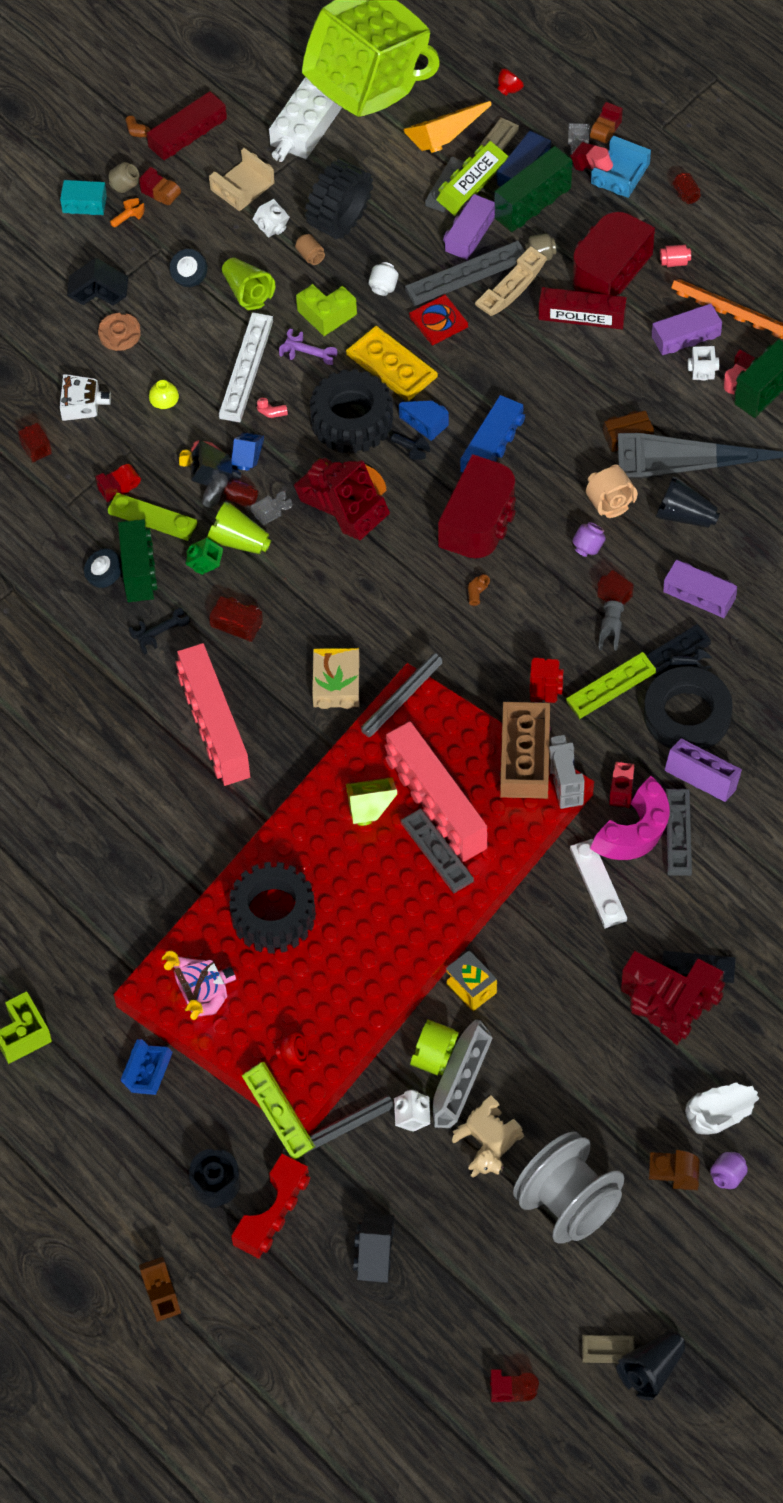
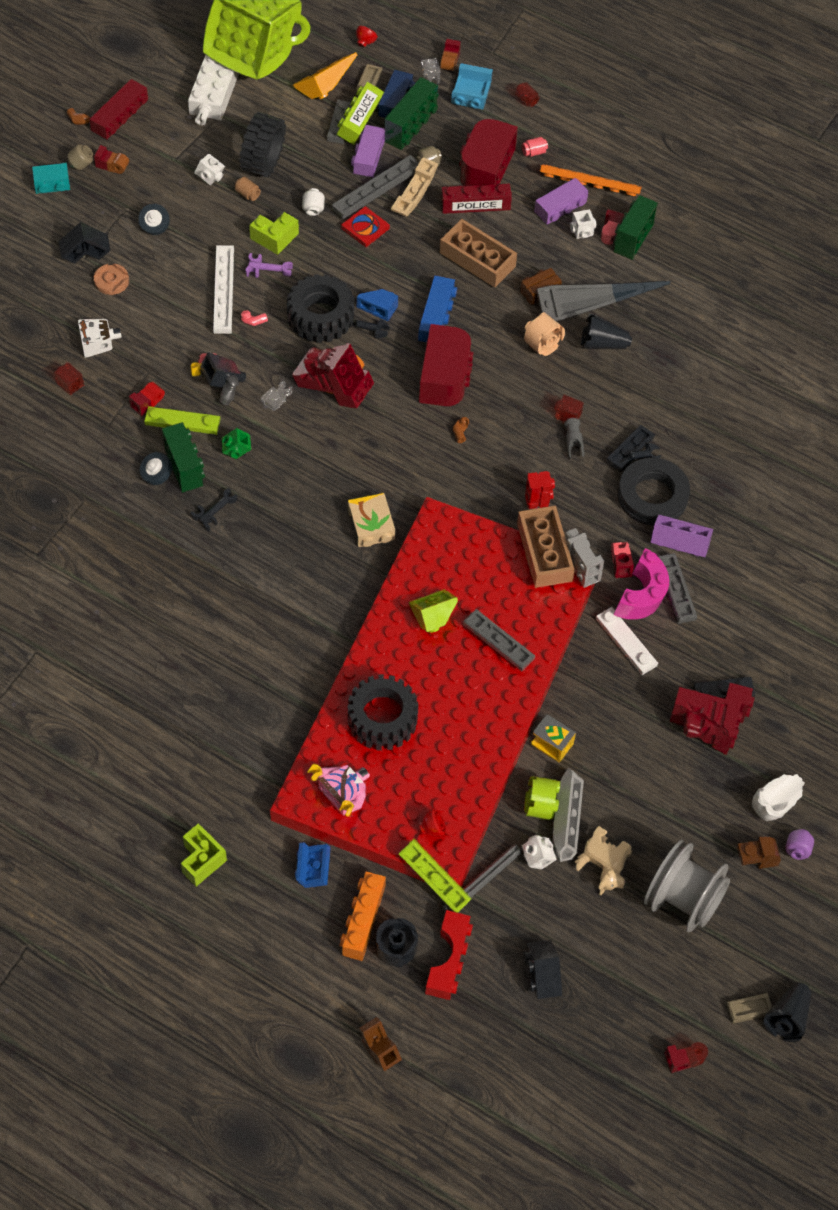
camera: 20 degrees left, 0 degrees up
orange bar [110,198,145,228] -> none
neon yellow brick [149,380,179,409] -> none
coral brick [175,643,250,786] -> none
lime cone [207,502,271,554] -> none
tan panel [209,148,275,211] -> none
clear red brick [209,596,263,642] -> none
lime cone [222,258,275,310] -> none
clear red brick [224,479,259,507] -> none
blue slope [232,432,264,470] -> none
yellow tile [346,326,438,402] -> none
dark grey axle [361,653,442,737] -> none
coral brick [385,721,487,862] -> none
lime plate [566,652,656,719] -> none
leg [570,142,613,172] -> none
medium lavender head [572,522,606,557] -> none
medium lavender brick [663,560,737,618] -> none
none -> orange brick [340,872,386,961]
none -> medium nougat brick [440,219,517,287]

